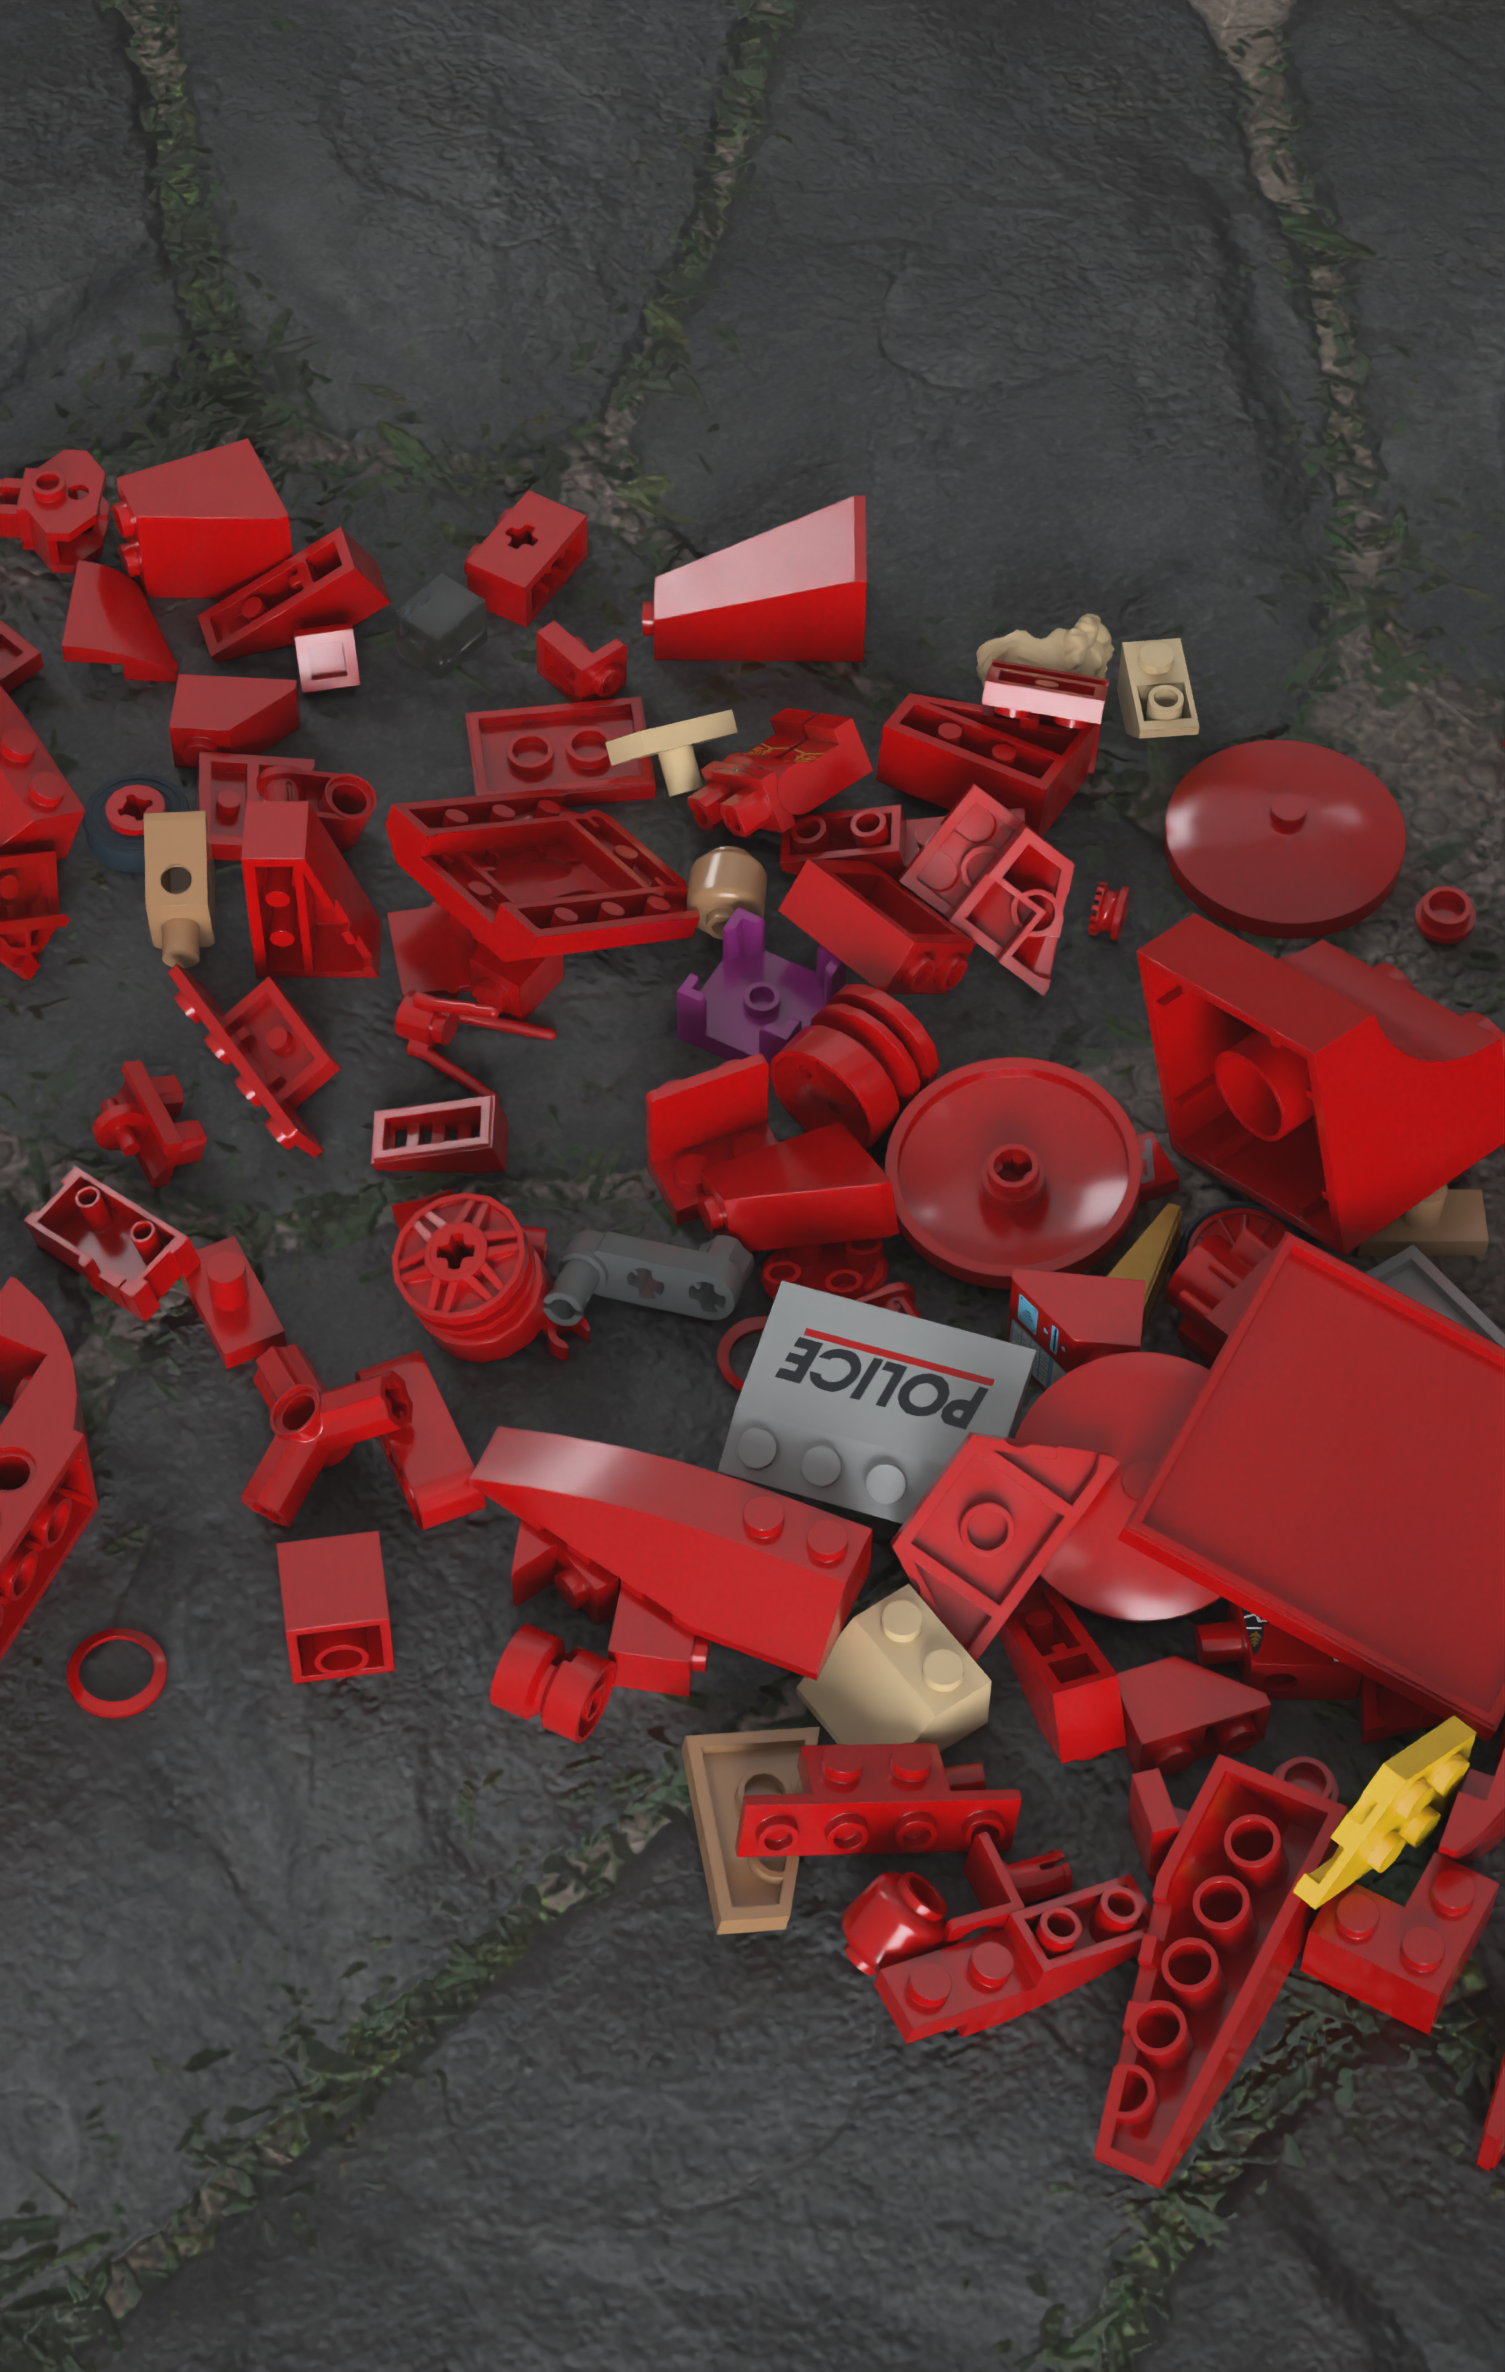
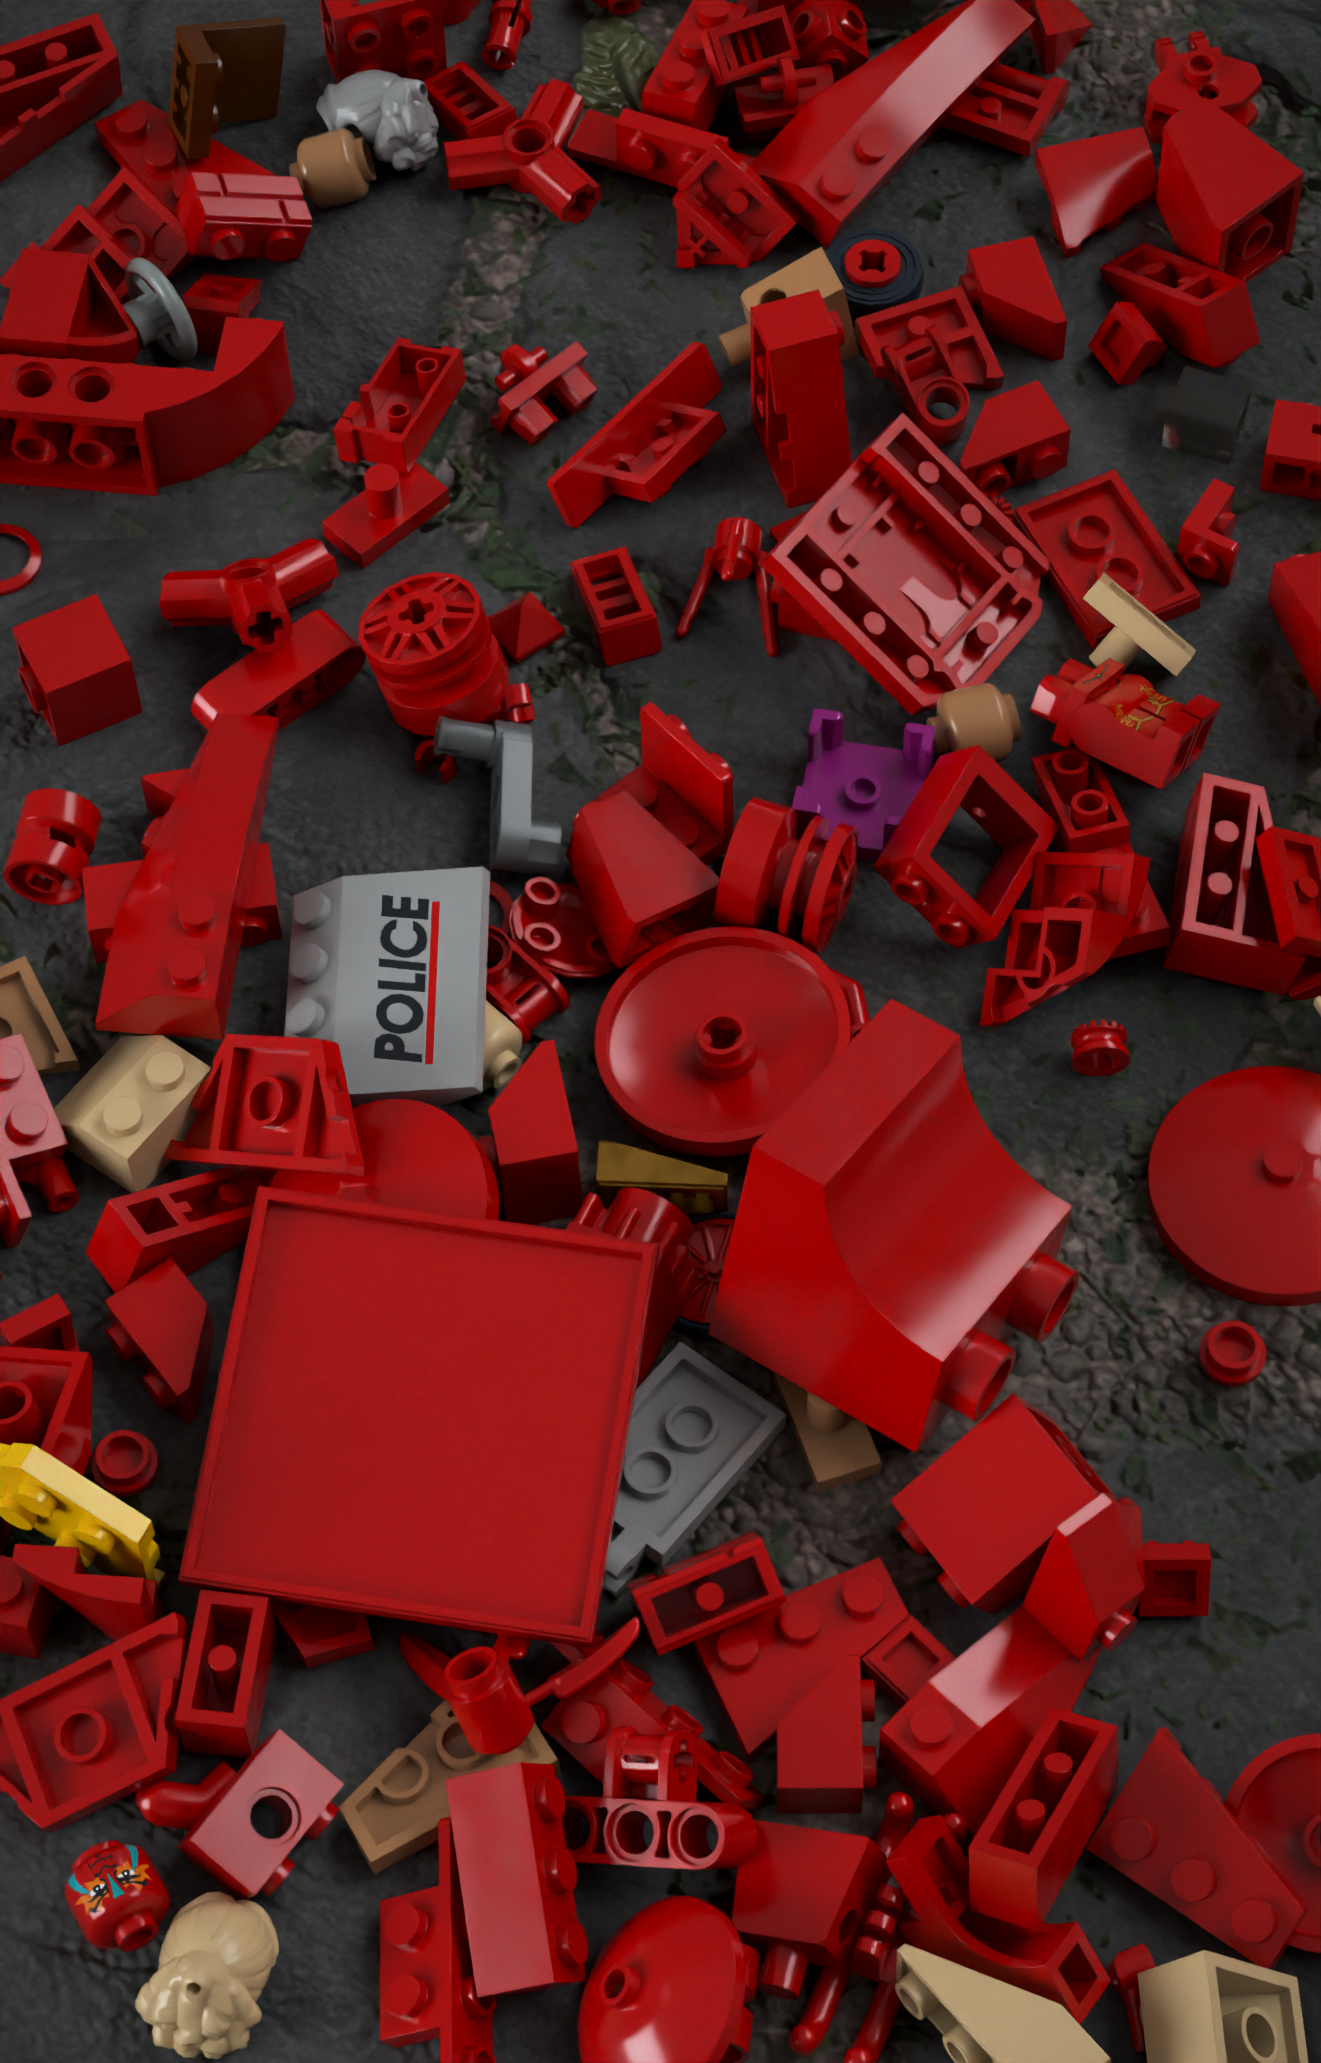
camera: 75 degrees right, 5 degrees up
none -> red slope [959,380,1071,496]

